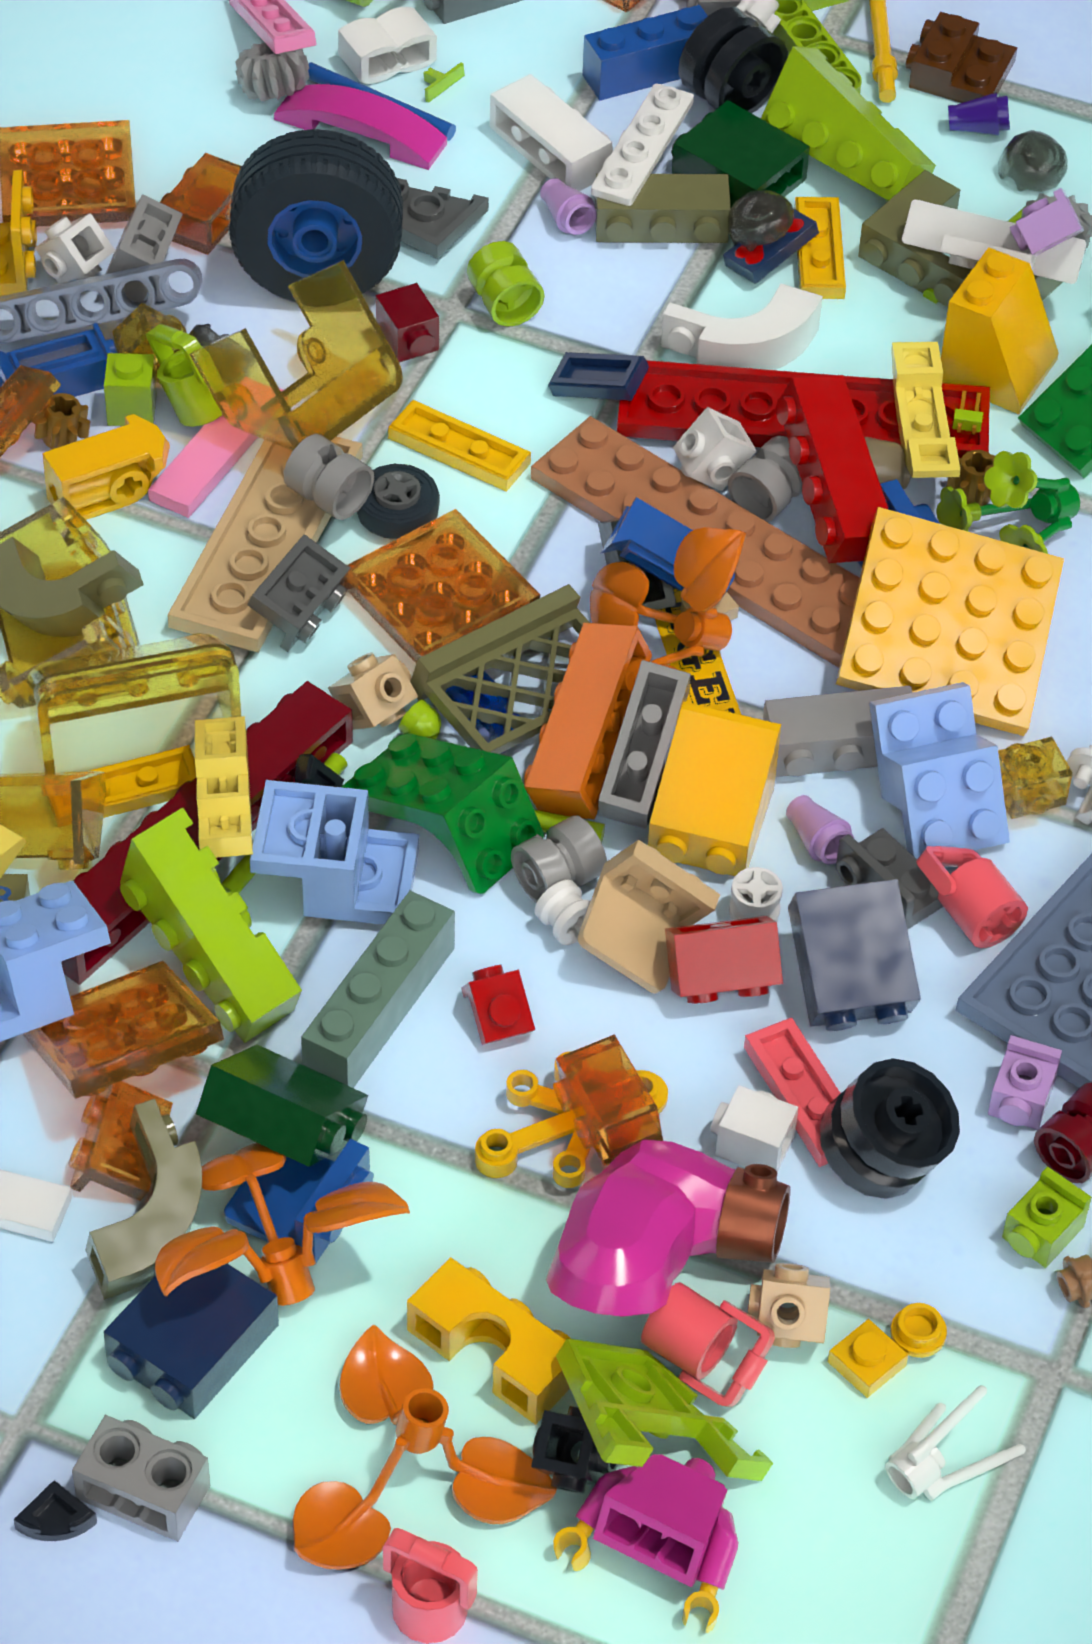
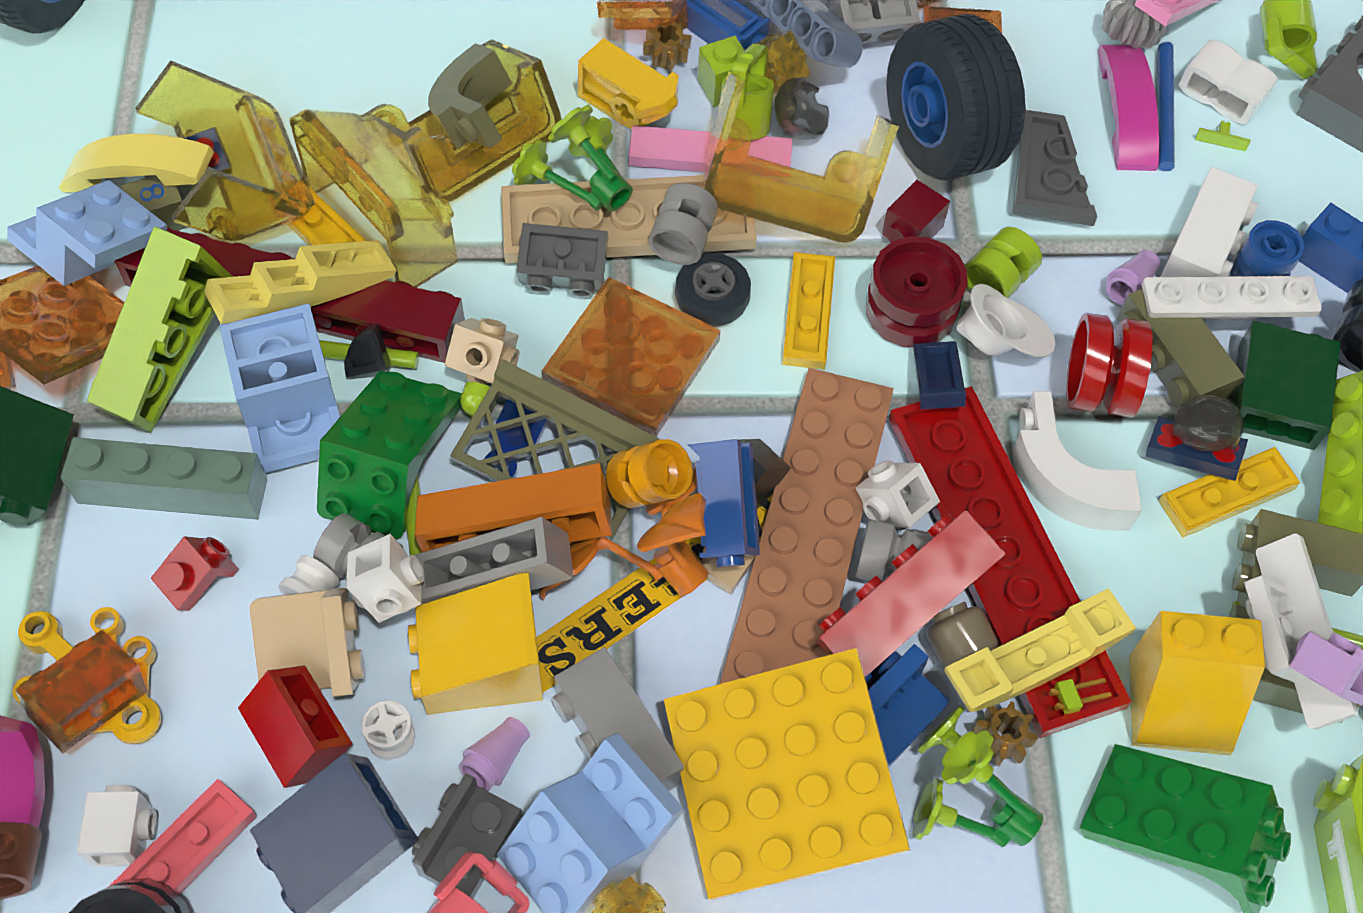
camera: 65 degrees right, 10 degrees up
none -> white brick [346,534,425,623]
none -> plant [512,105,633,211]
none -> light orange wheel [606,439,693,508]
none -> dark red wheel [866,236,968,348]
none -> white piece [956,284,1055,357]
none -> red wheel [1066,312,1153,418]
none -> blue wheel [1230,220,1305,277]

